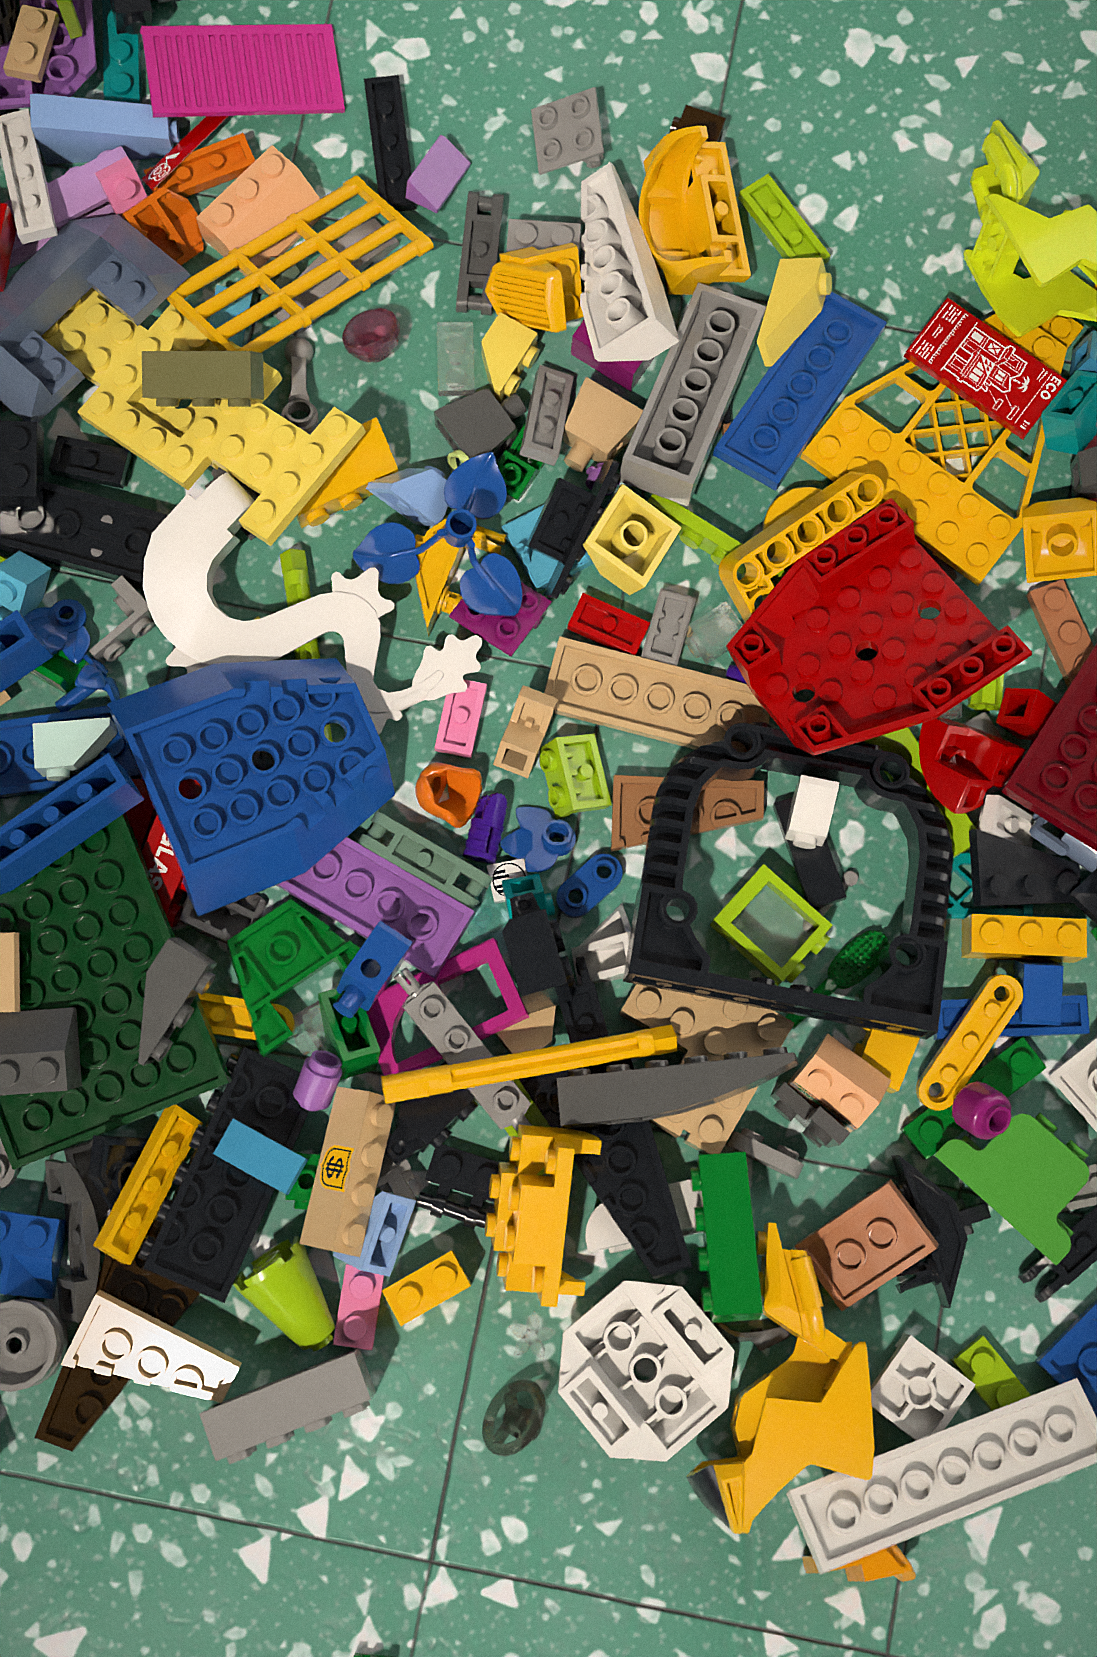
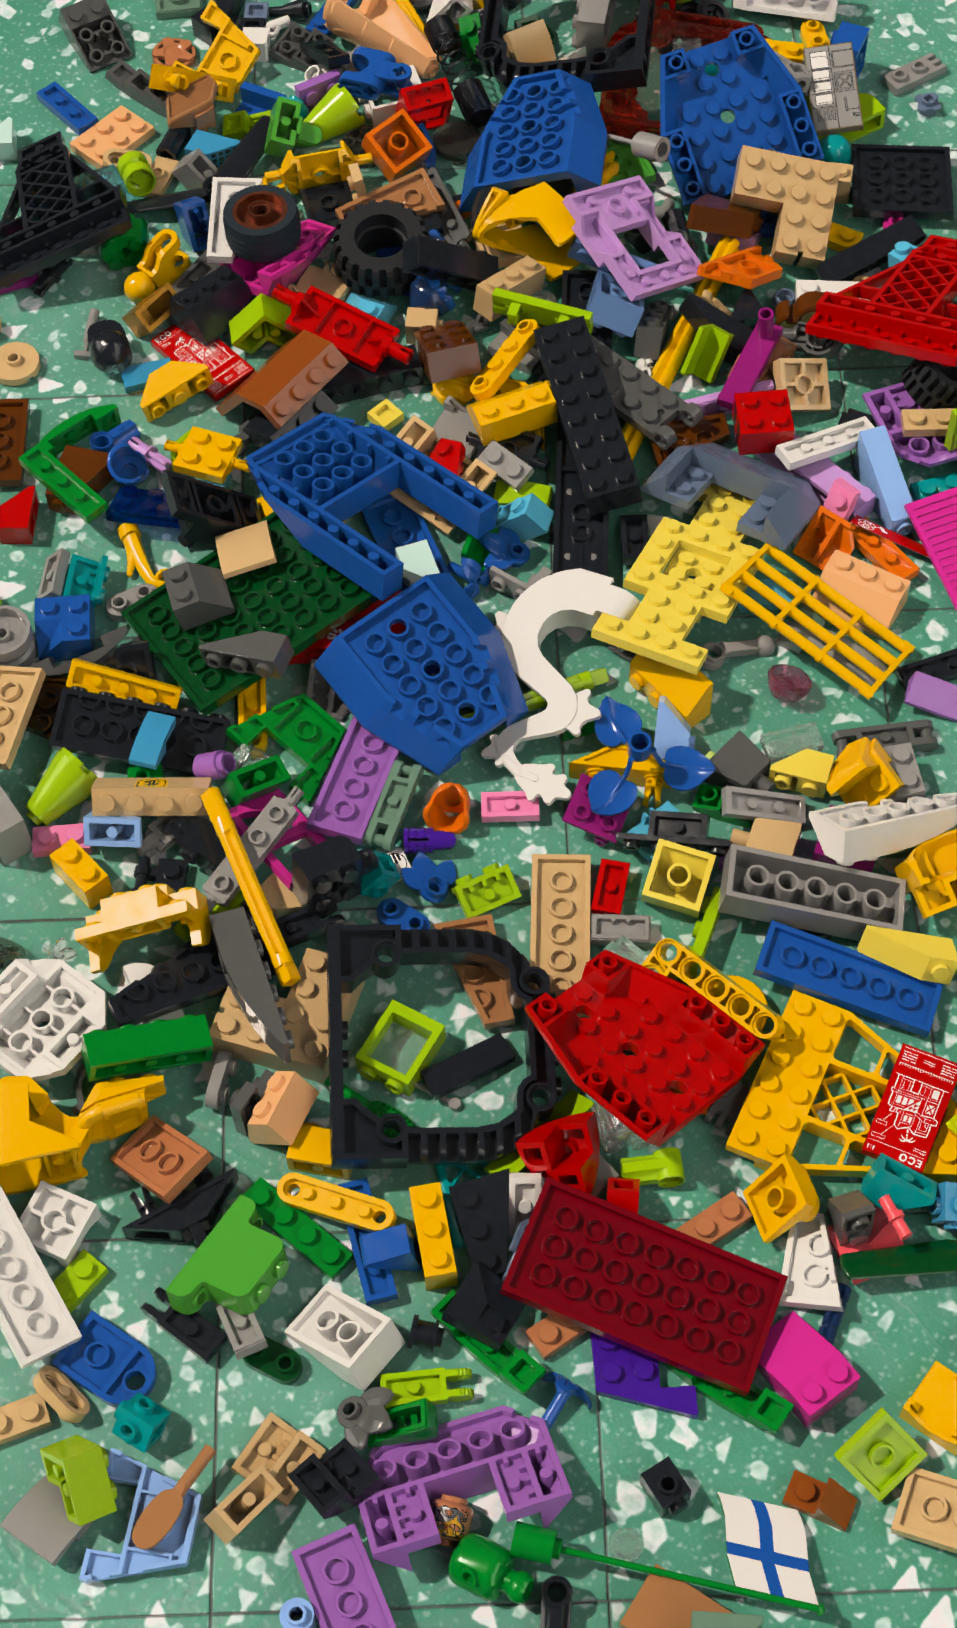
camera: 85 degrees right, 20 degrees down
olive brick [142,351,264,407] -> none
blue torso [333,921,413,1018] -> none
tan brick [493,685,558,778] -> none
white slope [785,775,840,849] -> none
magenta head [952,1081,1011,1140] -> none

